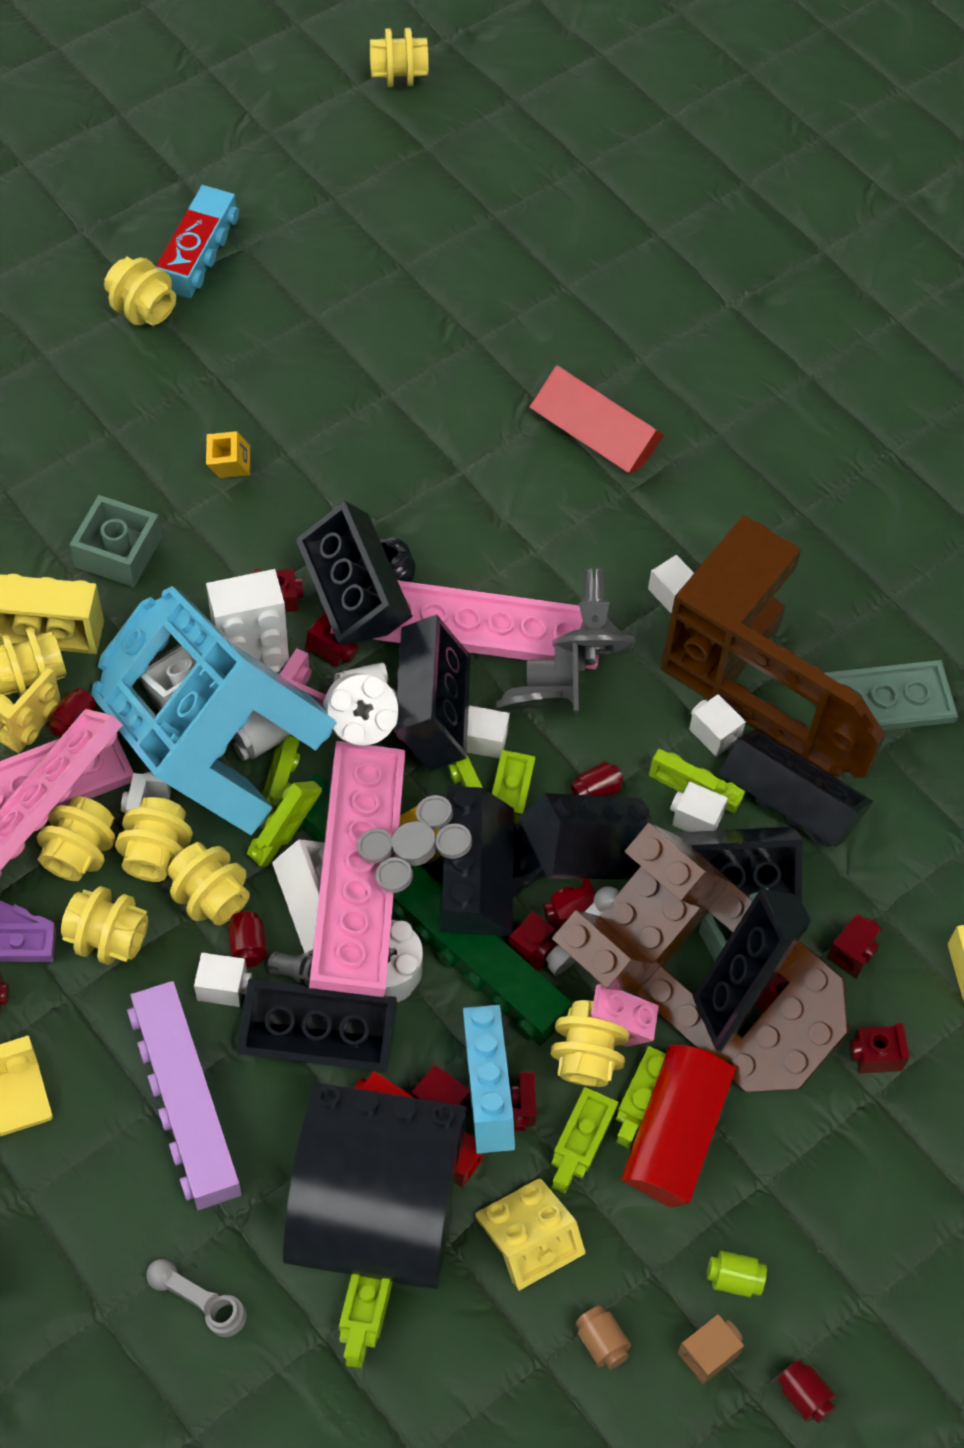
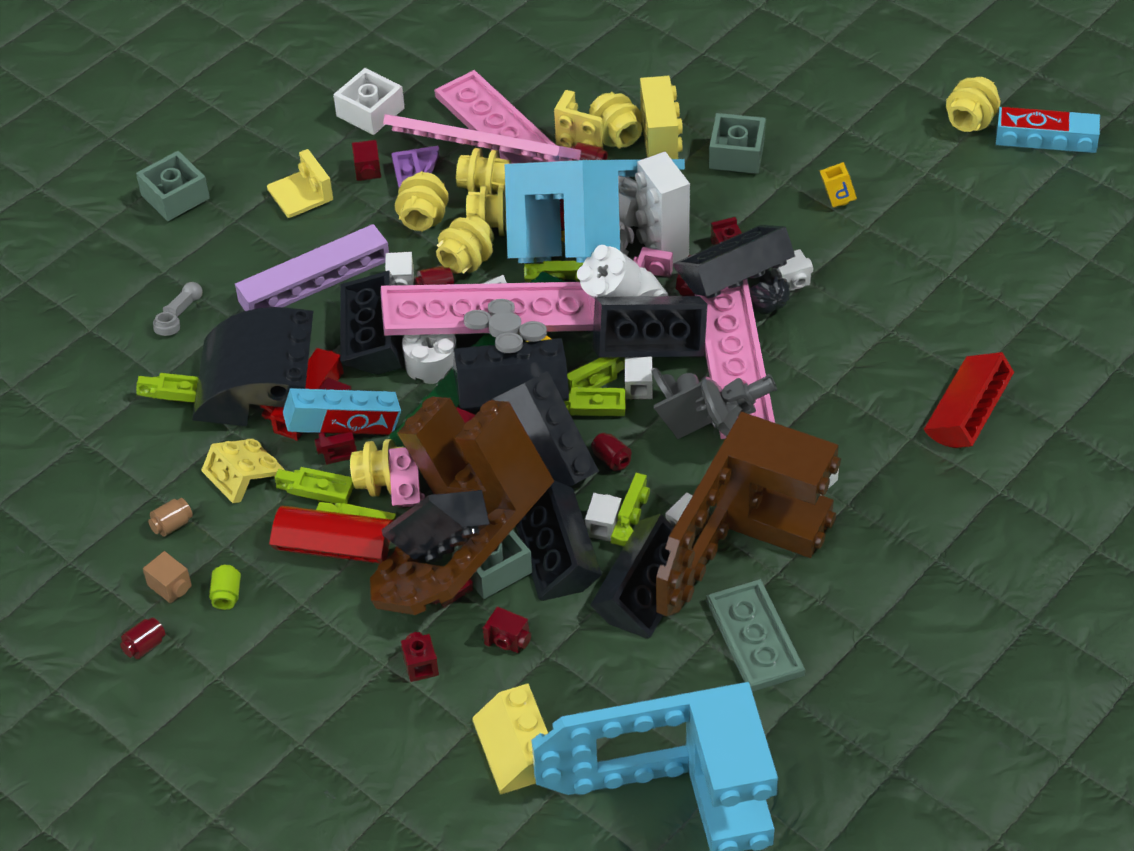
camera: 85 degrees right, 10 degrees down
lime hinge [247,781,322,867] -> none

